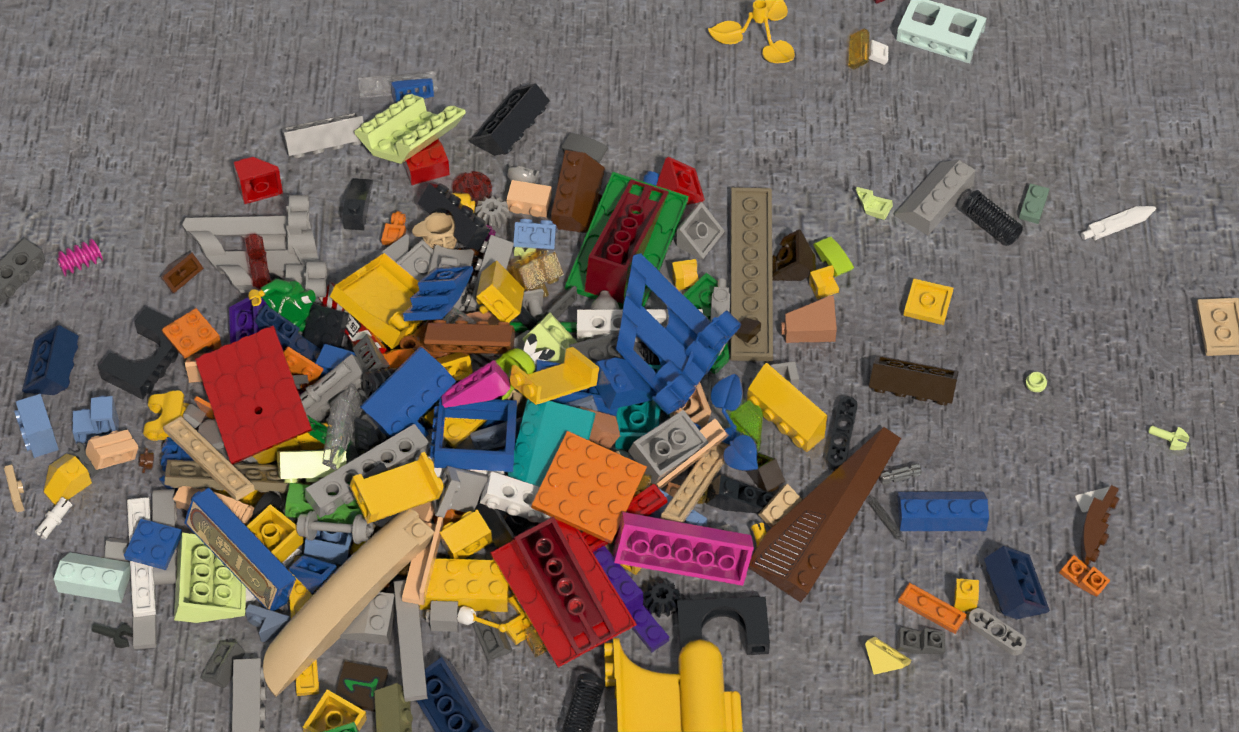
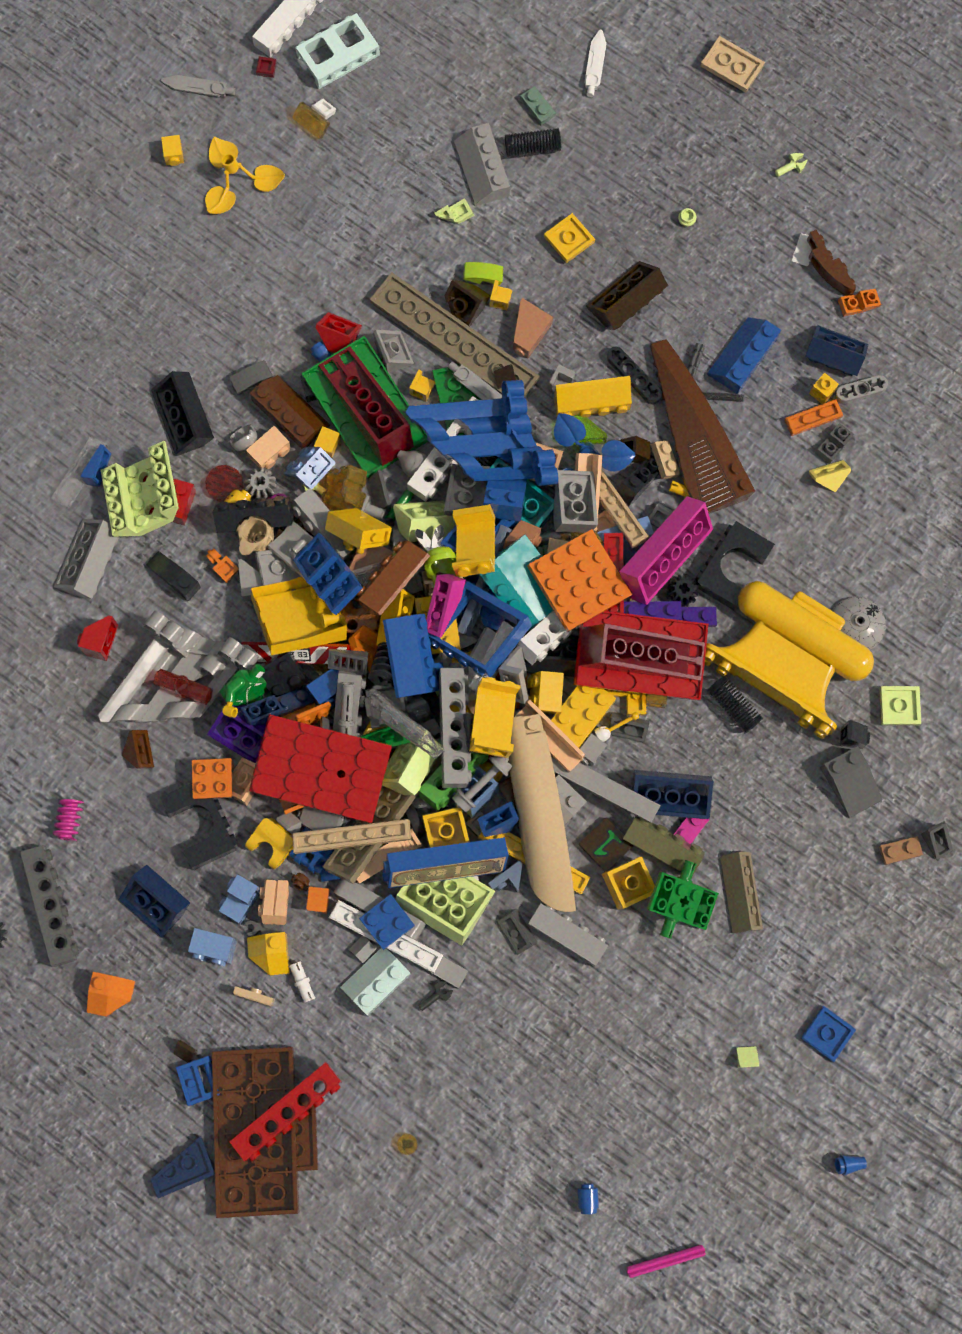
camera: 60 degrees left, 20 degrees up
none -> orange panel [306,887,330,914]
none -> yellow brick [314,426,341,458]

